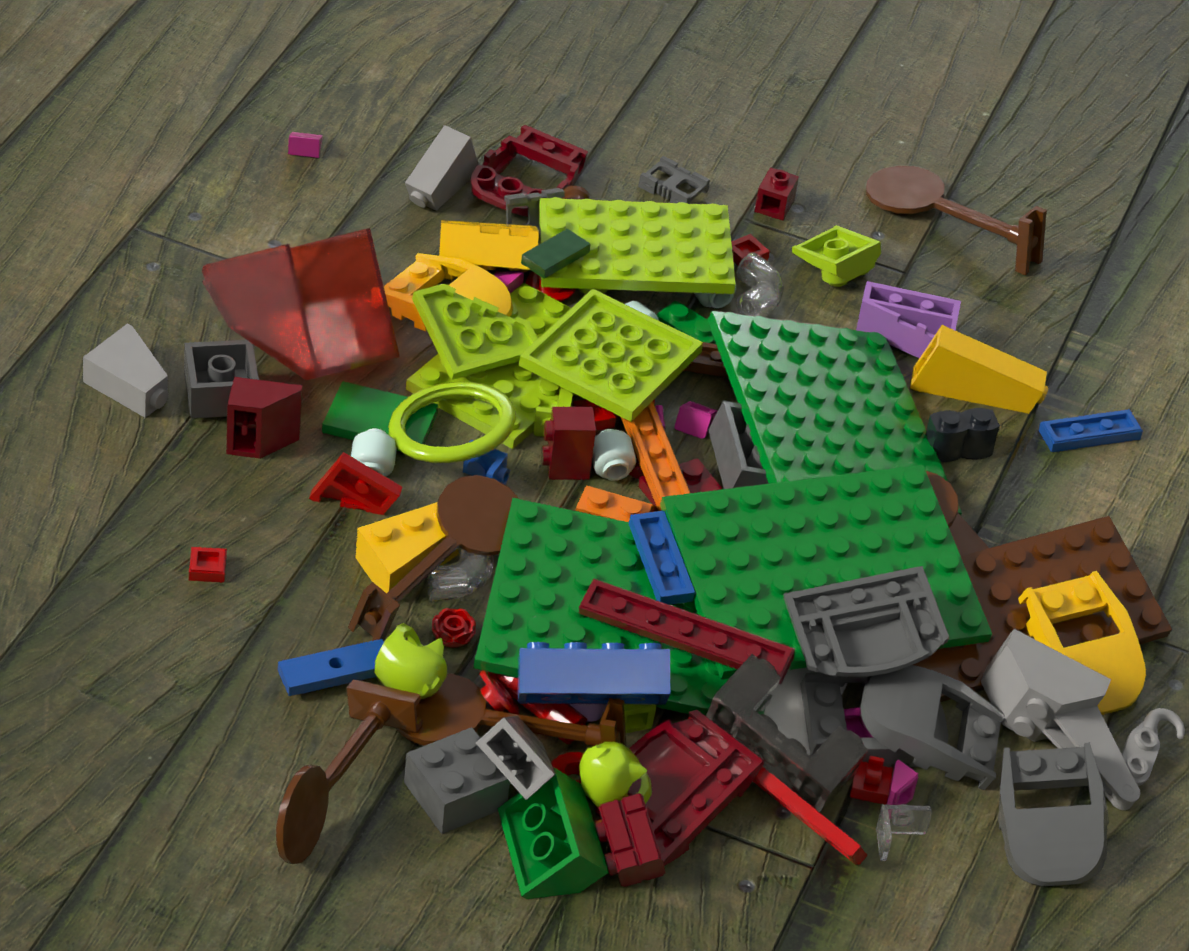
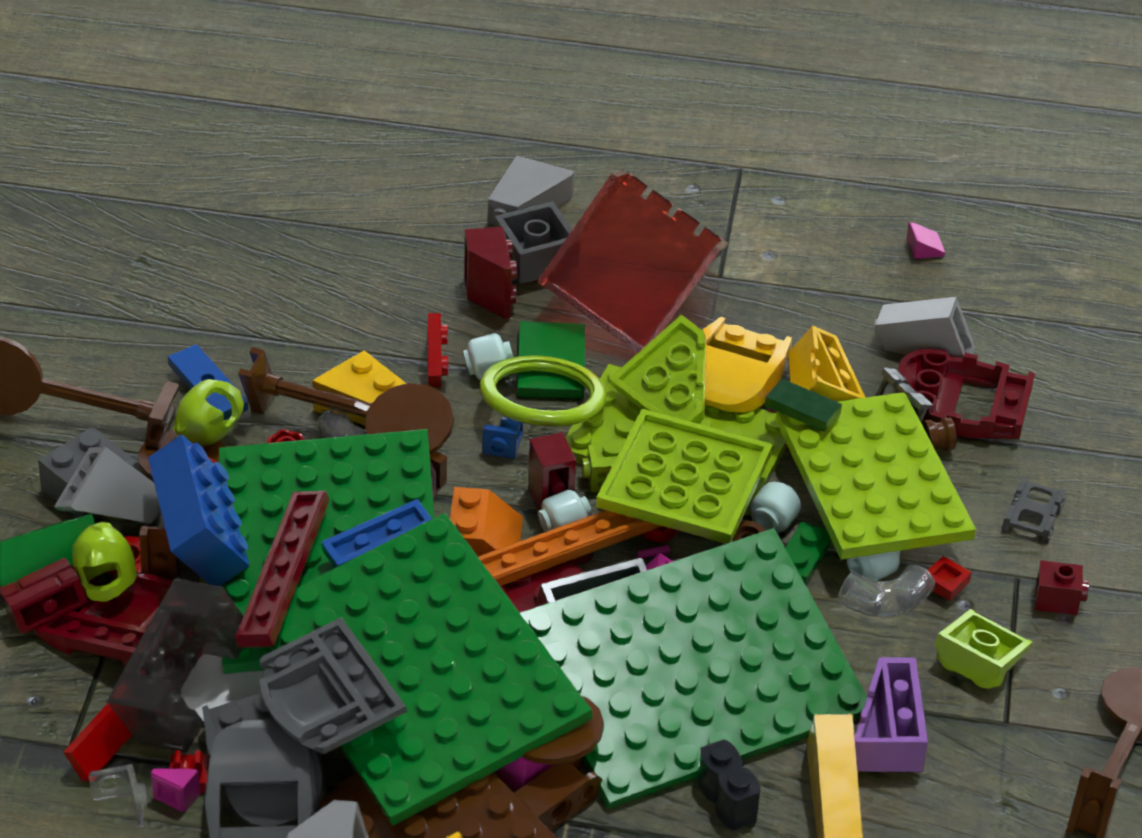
camera: 80 degrees right, 0 degrees up
red tile [189,547,227,583] -> none

